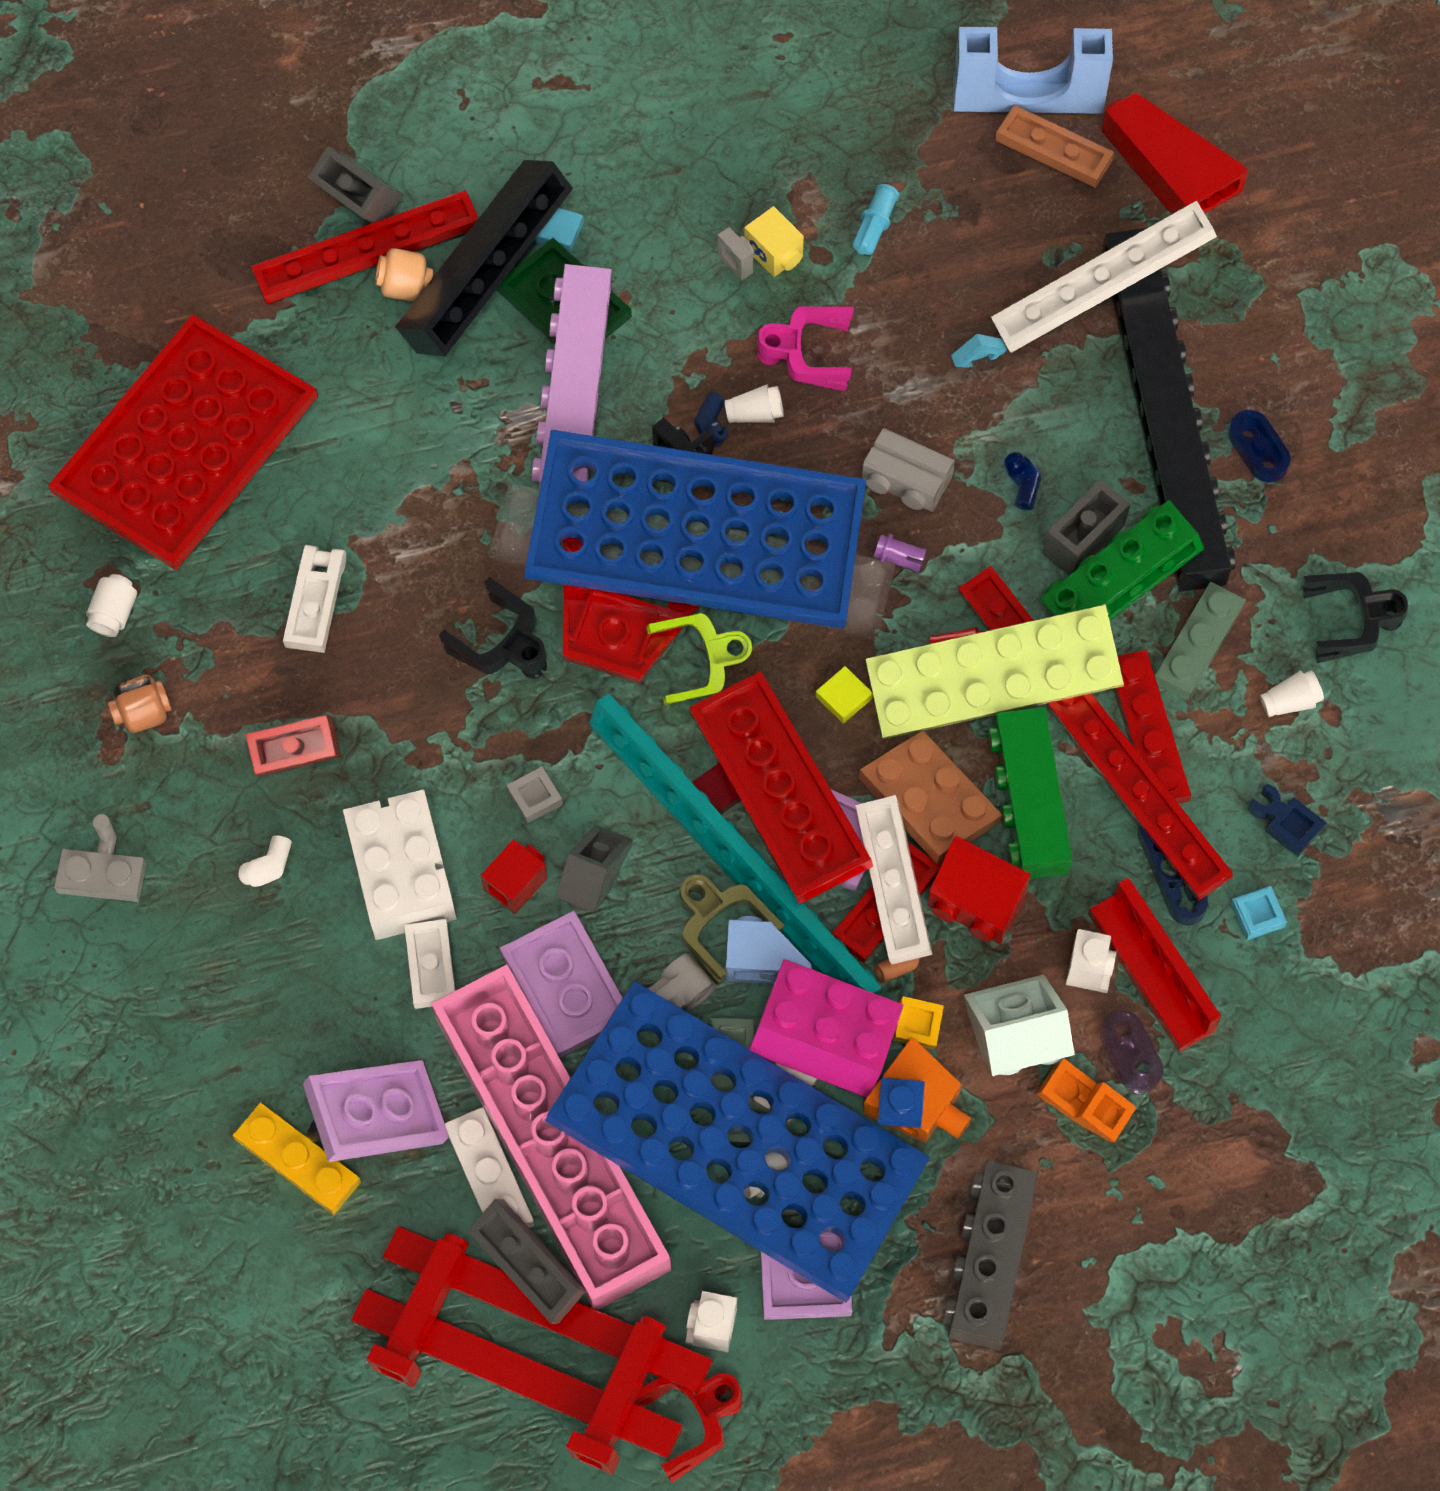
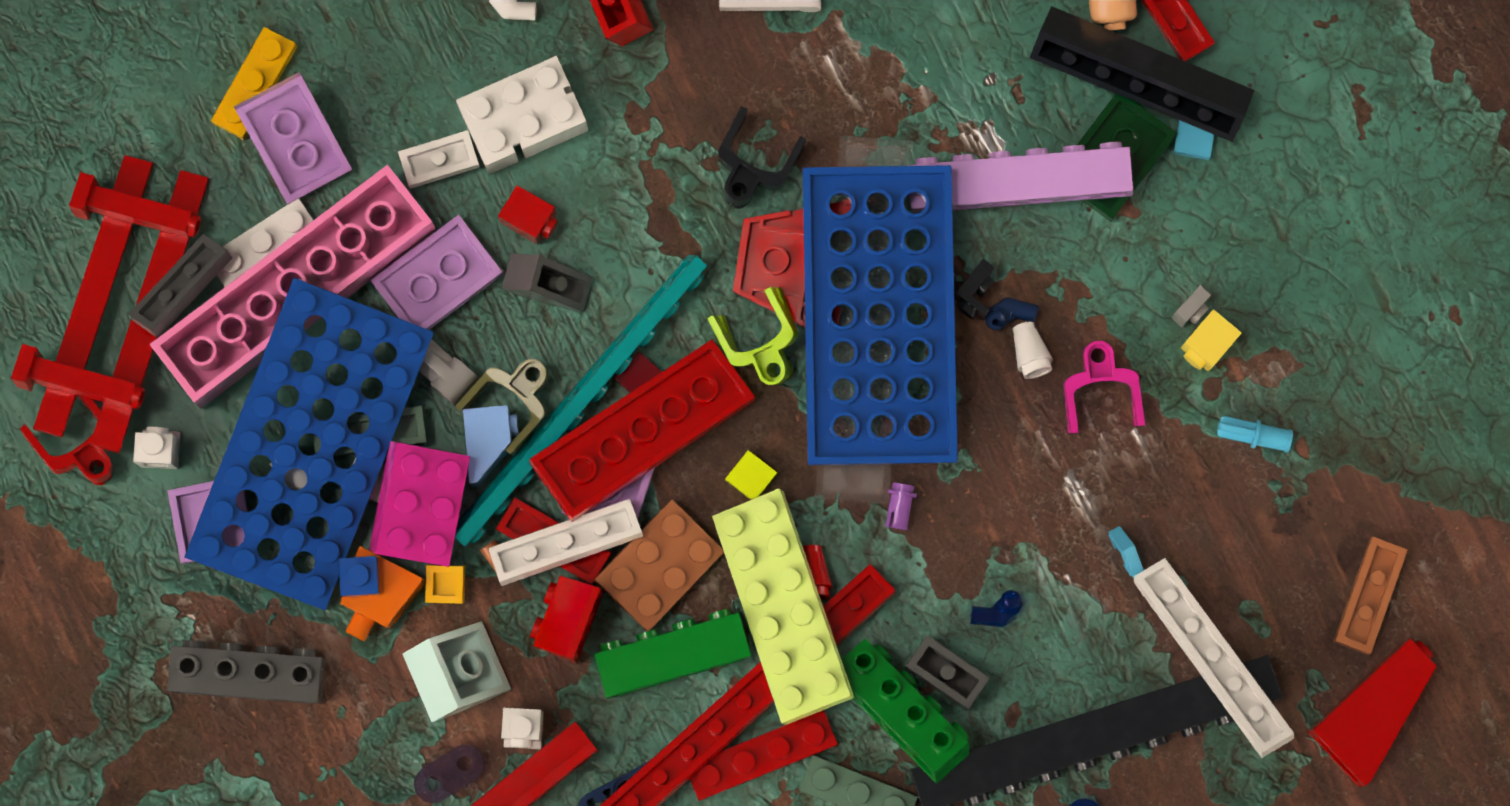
camera: 80 degrees right, 15 degrees up
light grey plate [506,766,563,824] -> none
light grey brick [862,428,955,512] -> none
light blue arch [953,27,1113,114] -> none
orange slope [1035,1058,1137,1143] -> none

